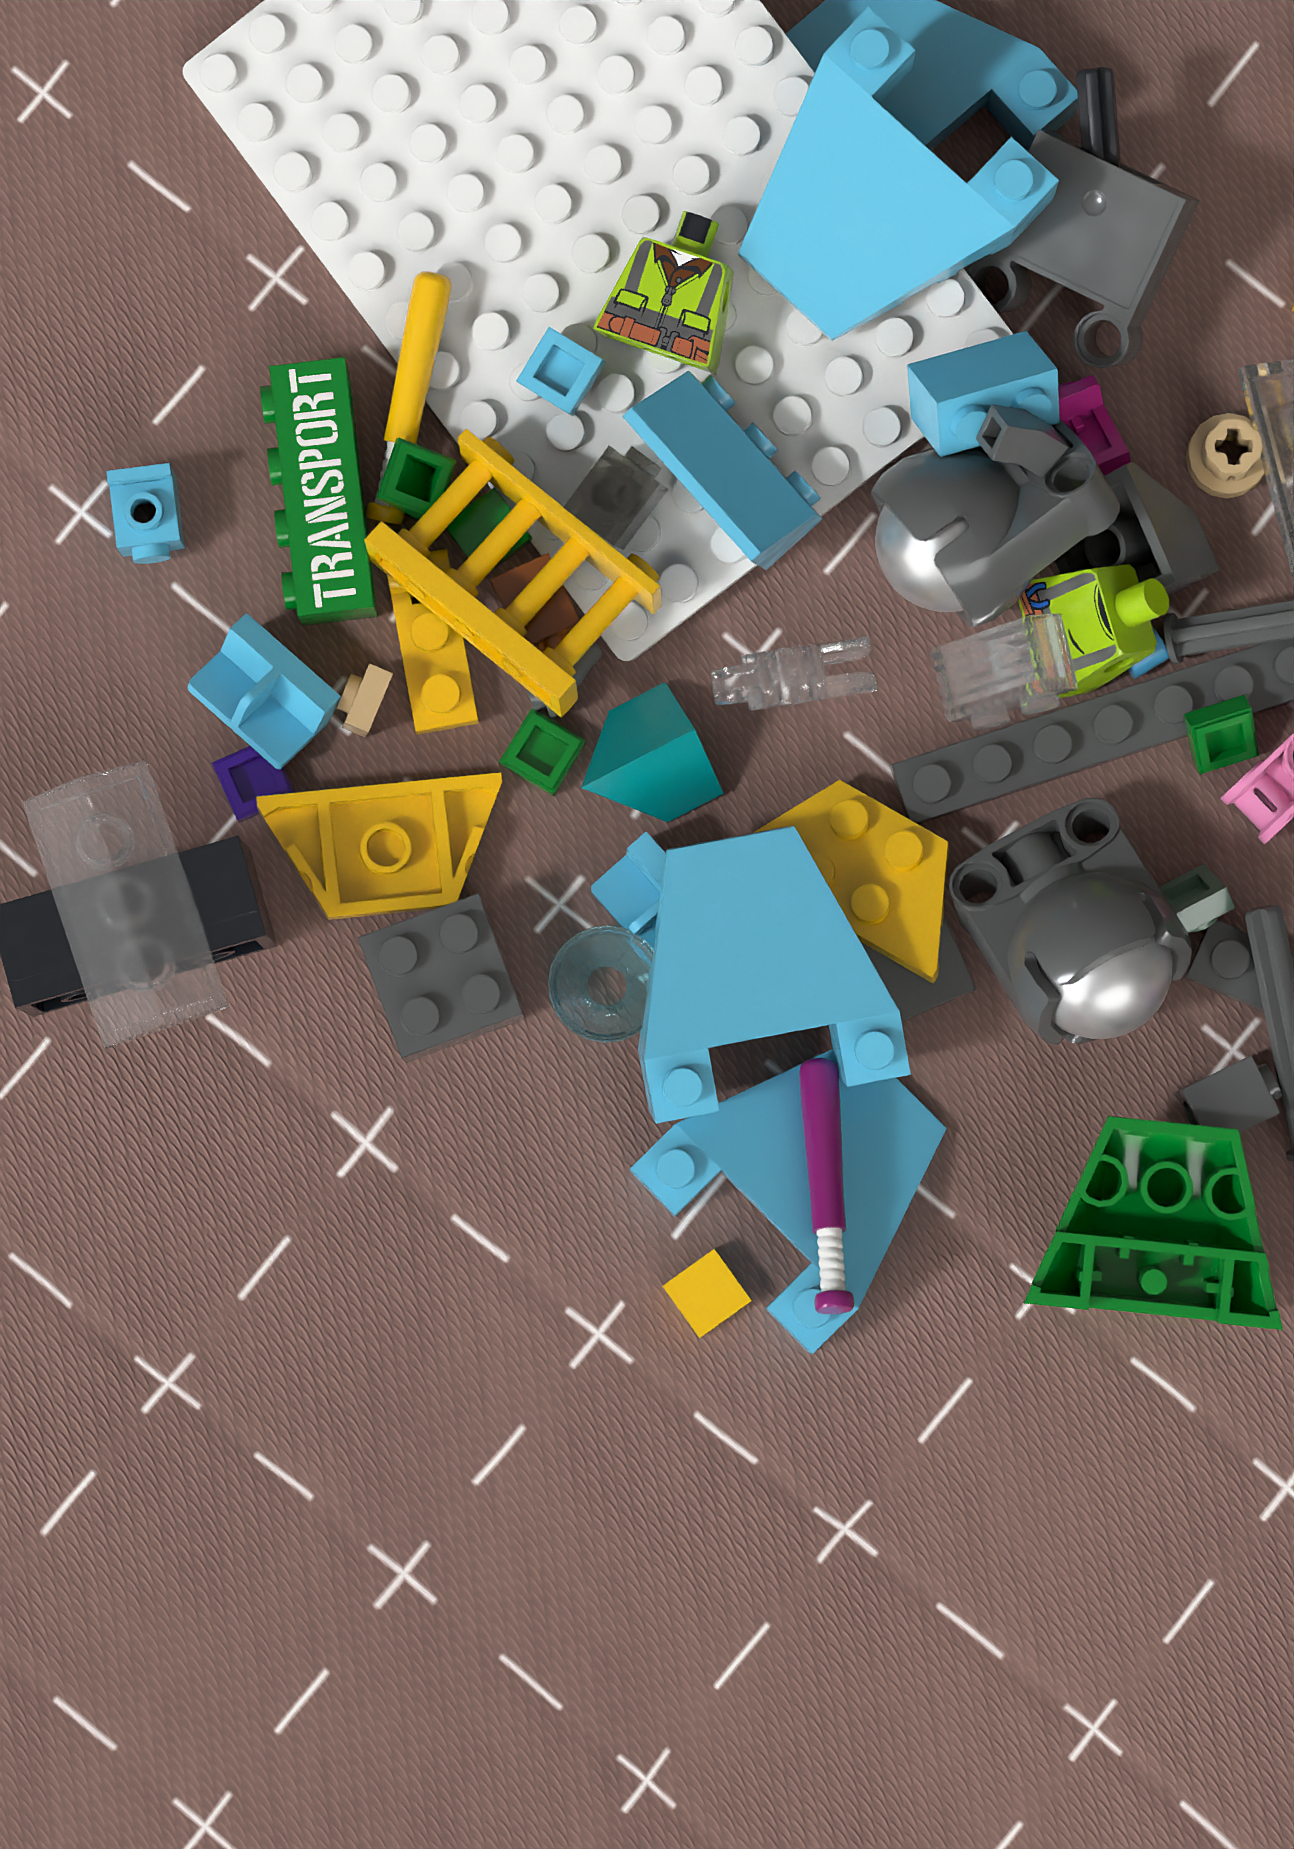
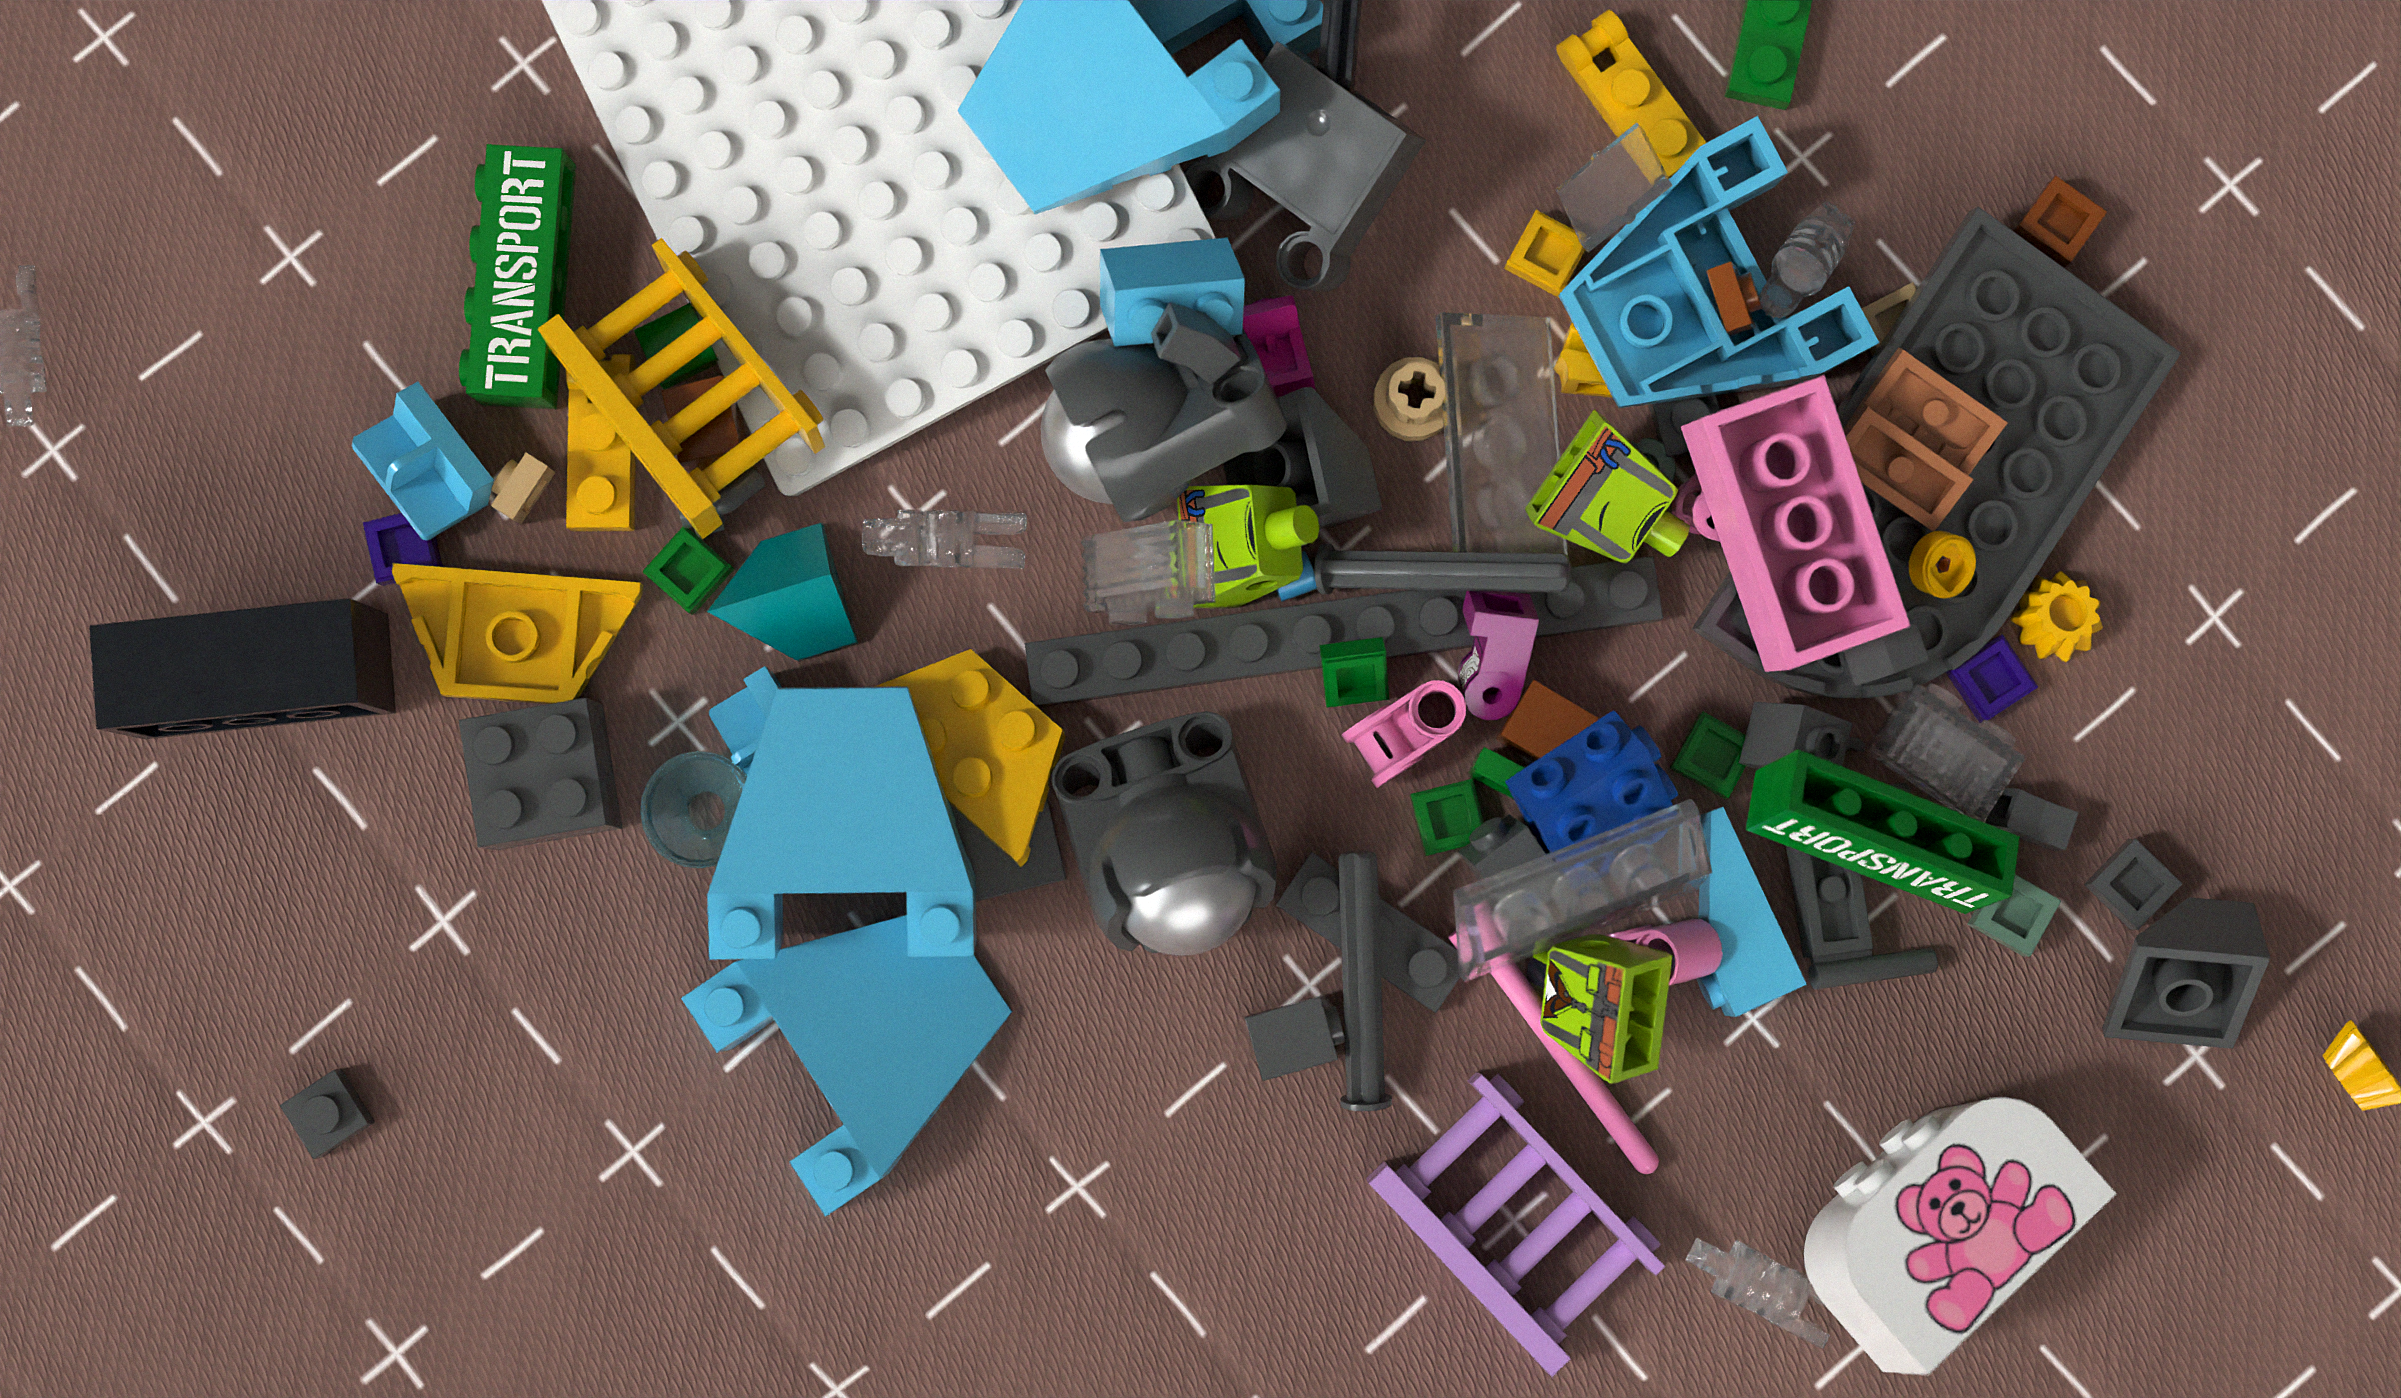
camera: 15 degrees right, 0 degrees up
clear slope [22,760,229,1049] -> none
medium azure brick [106,463,185,564] -> none
yellow piece [366,271,452,525] -> none
green slope [376,438,456,519] -> none
medium azure plate [516,327,606,416] -> none
clear smoke brick [563,445,668,550] -> none
torso [593,211,734,375] -> none
medium azure slope [622,370,823,570] -> none
yellow tile [662,1249,752,1338] -> none
magenta piece [799,1058,854,1314] -> none
green wedge [1023,1116,1283,1330] -> none
sand green plate [1159,864,1235,932] -> none
none -> dark grey plate [280,1069,375,1160]

